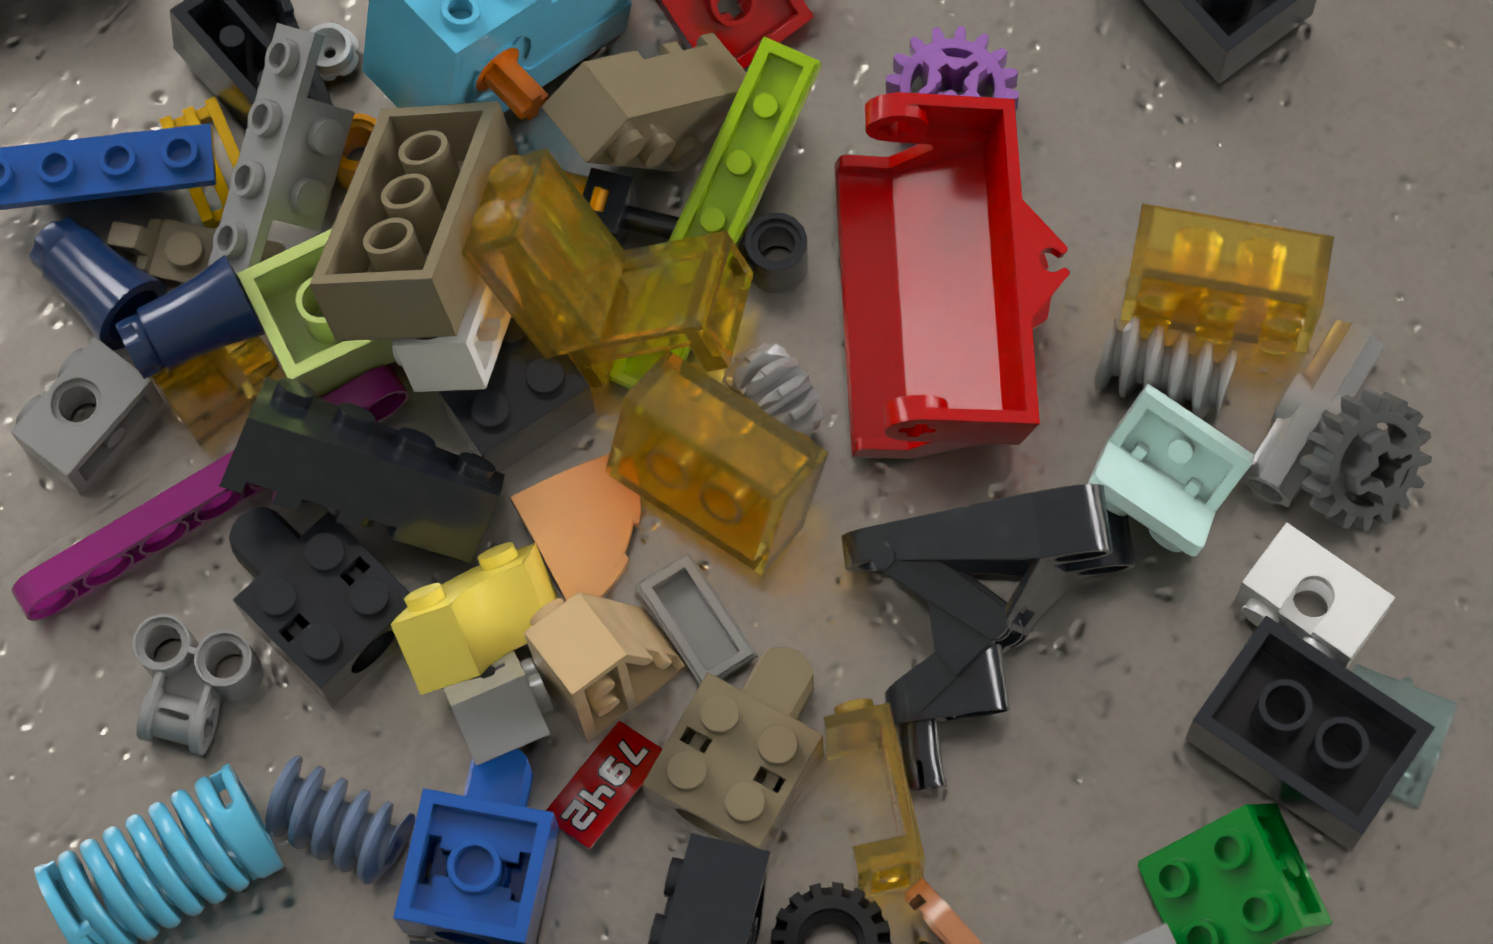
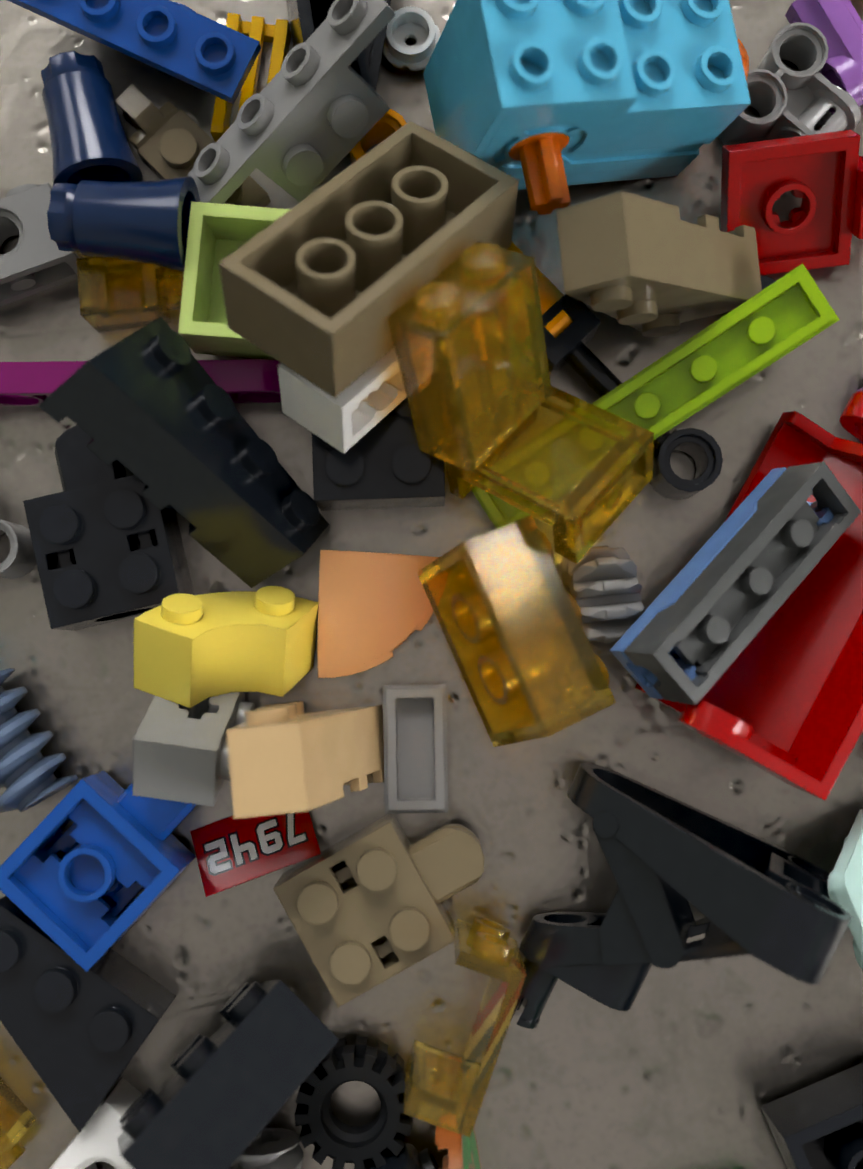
camera: 25 degrees right, 15 degrees up
none -> dark grey piece [610,462,861,705]

